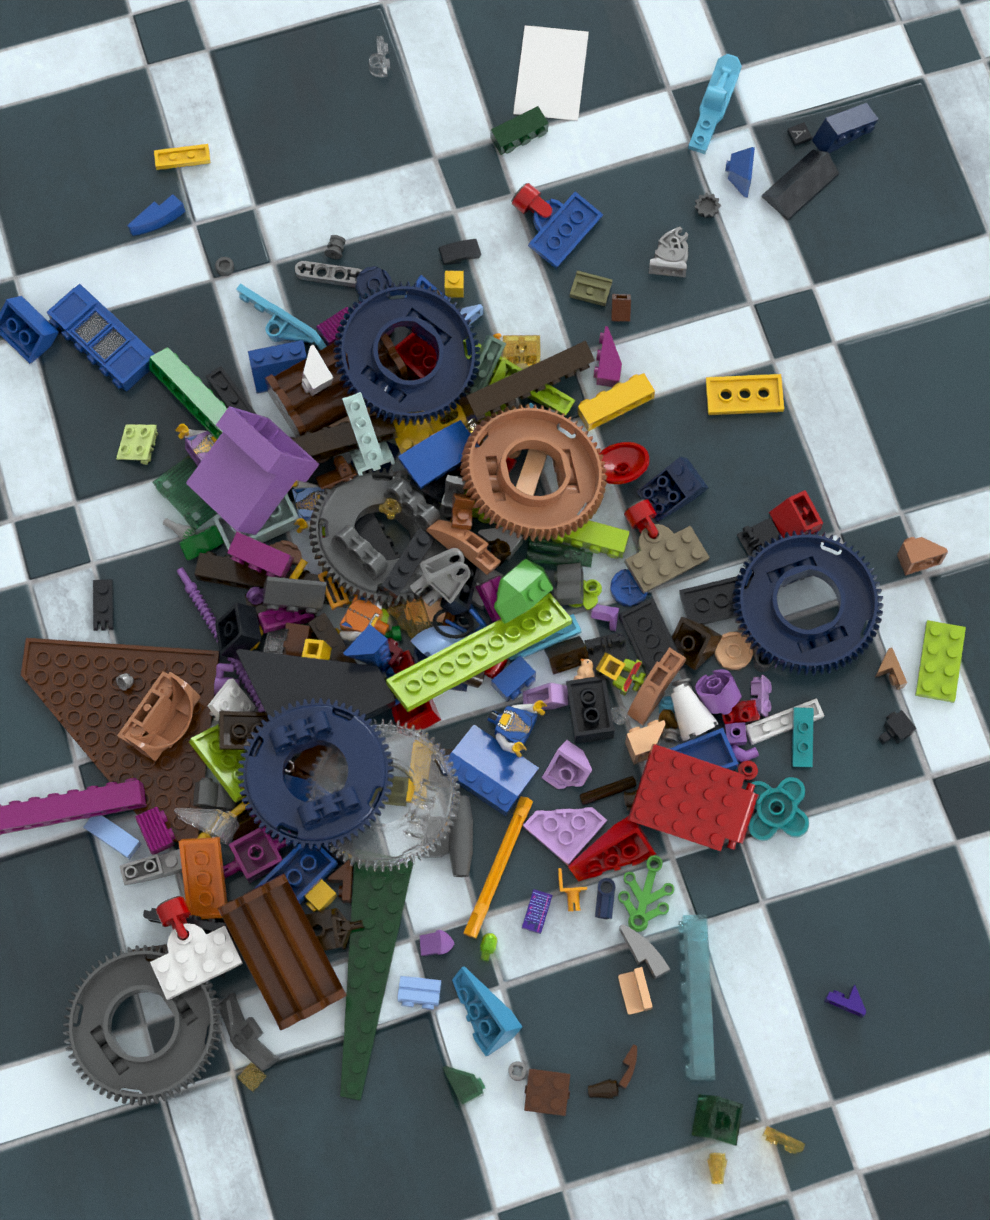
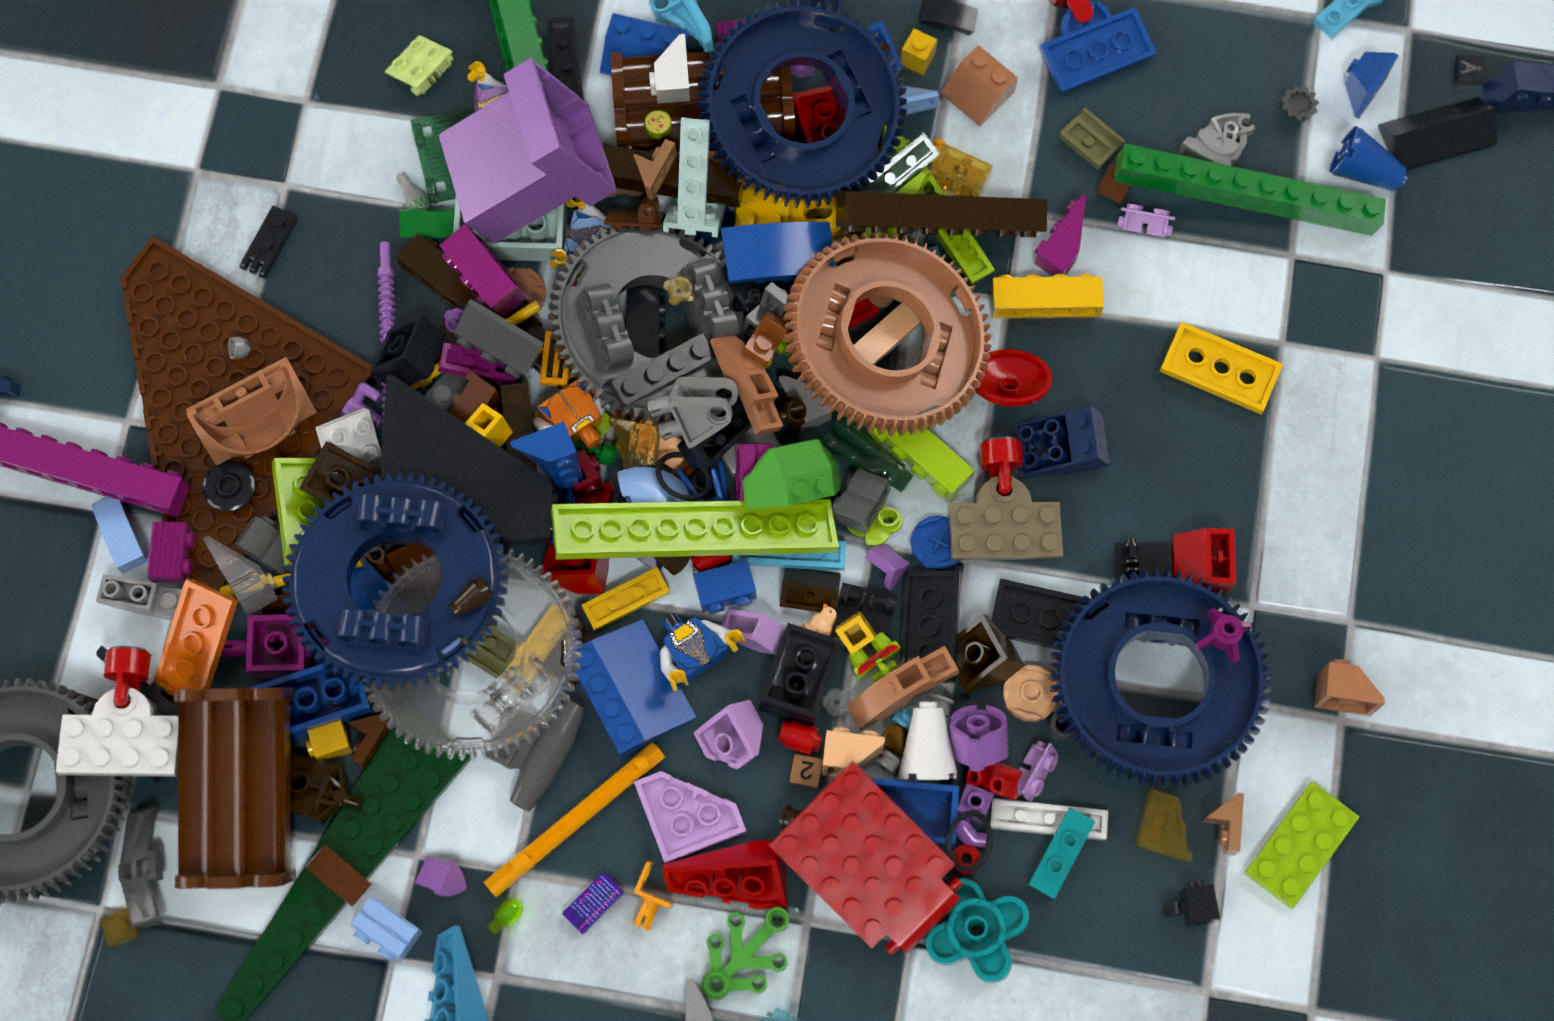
camera: 25 degrees right, 0 degrees up
dark brown axle [579,776,637,805] -> none
dark blue piece [595,878,616,919] -> none
none -> black wheel [203,462,256,512]
none -> reddish brown slope [305,844,372,907]
none -> dark brown cone [449,577,494,618]
none -> yellow plate [581,567,670,631]
none -> medium nougat slope [633,139,677,200]
none -> tile [644,110,672,139]
none -> red brick [778,720,822,755]
none -> medium nougat tile [789,754,823,789]
none -> nougat slope [941,45,1018,127]
none -> black tyre [946,810,993,872]
none -> green brick [1113,143,1386,236]
none -> lavender hinge [1117,203,1175,238]
none -> clear yellow wing [1135,789,1192,862]
none -> magenta brick [1195,608,1252,665]
none -> blue cone [1329,126,1408,191]

